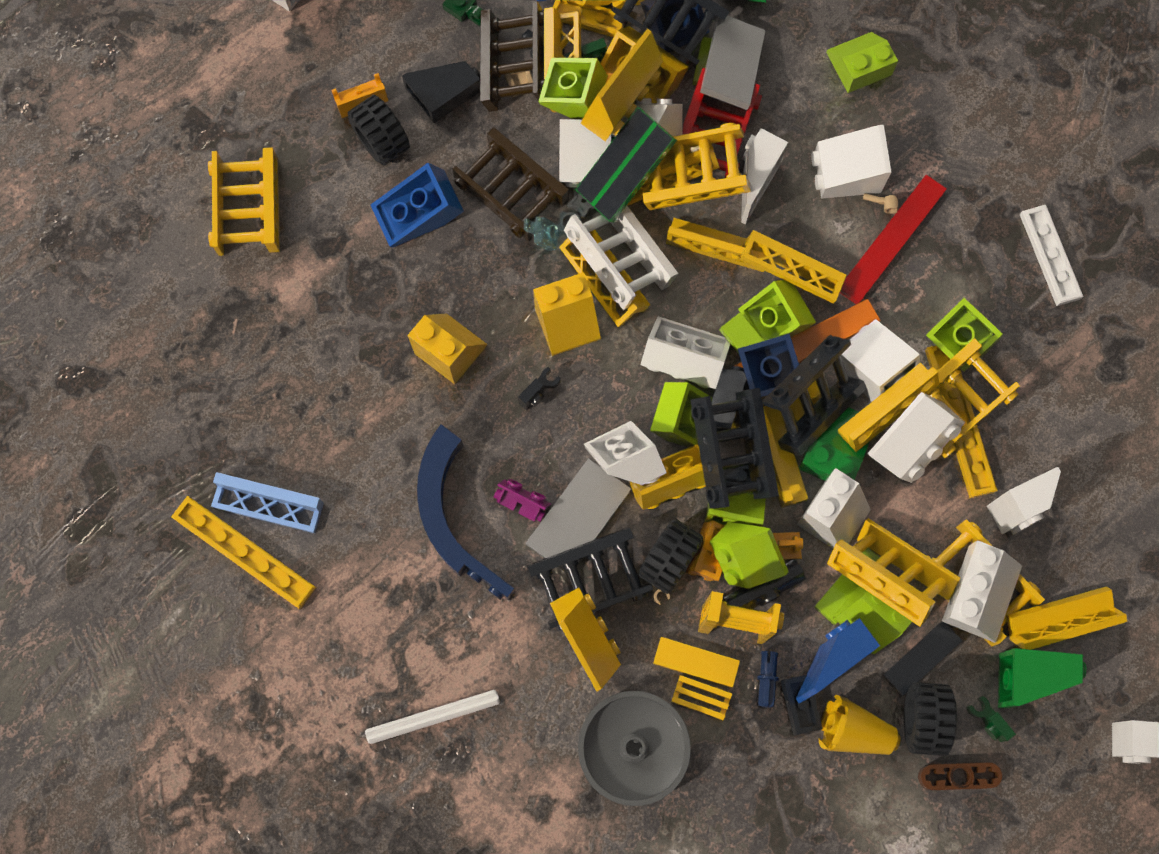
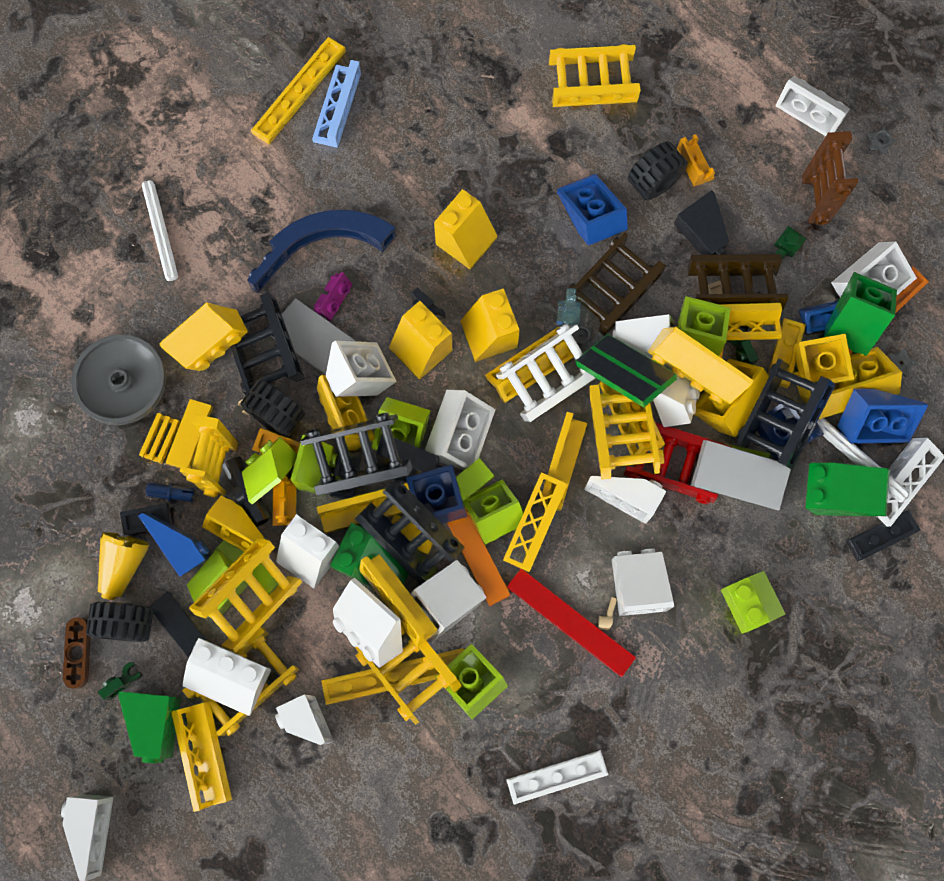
camera: 90 degrees right, 0 degrees up
none -> yellow slope [202,495,265,552]
none -> yellow slope [389,301,453,380]

